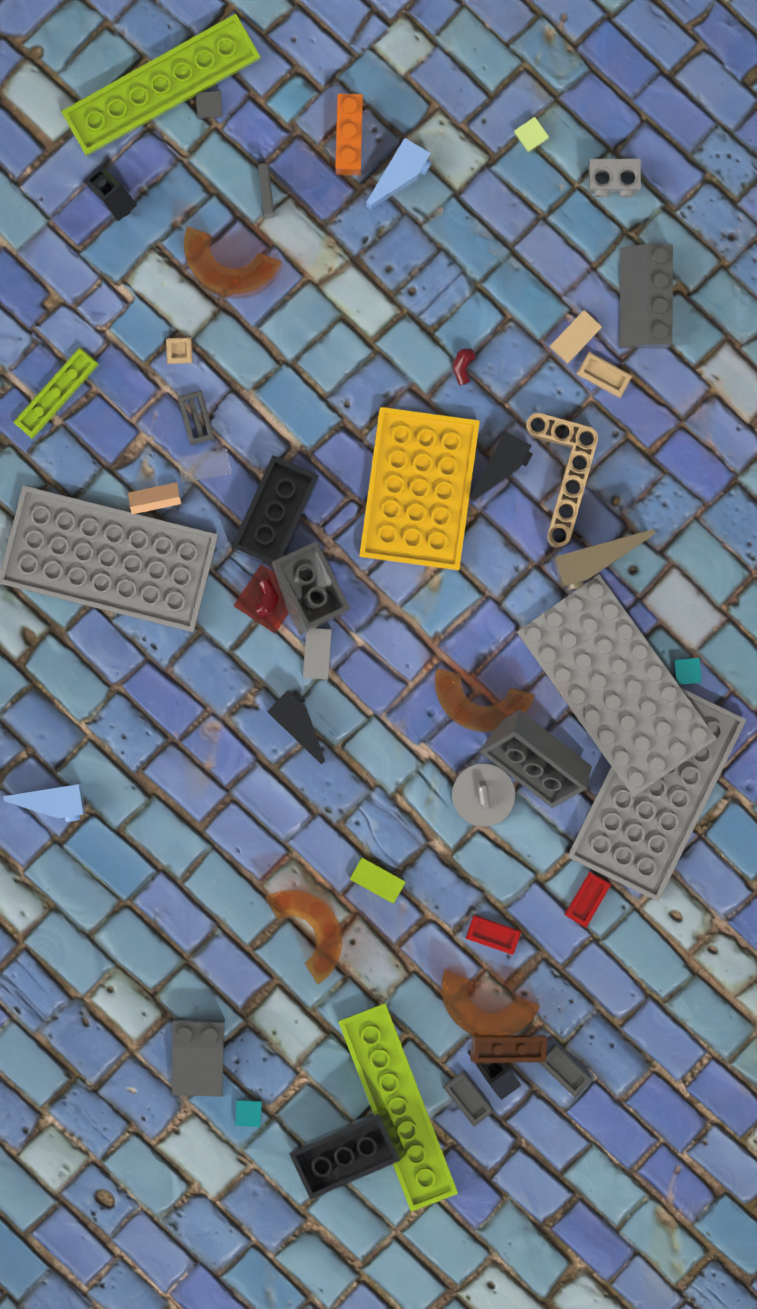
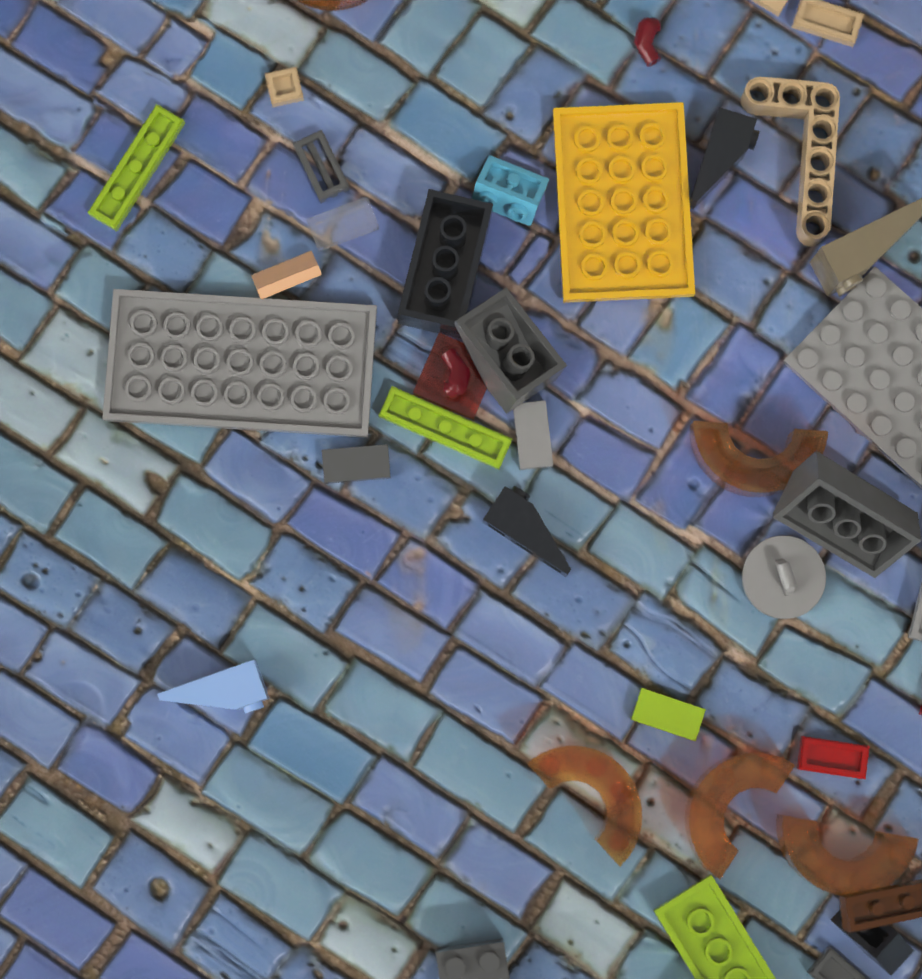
camera: 15 degrees left, 5 degrees down
none -> dark grey tile [322,444,391,484]
none -> lime tile [378,386,513,470]
none -> medium azure bracket [471,155,549,226]
none -> clear orange brick [685,753,795,879]

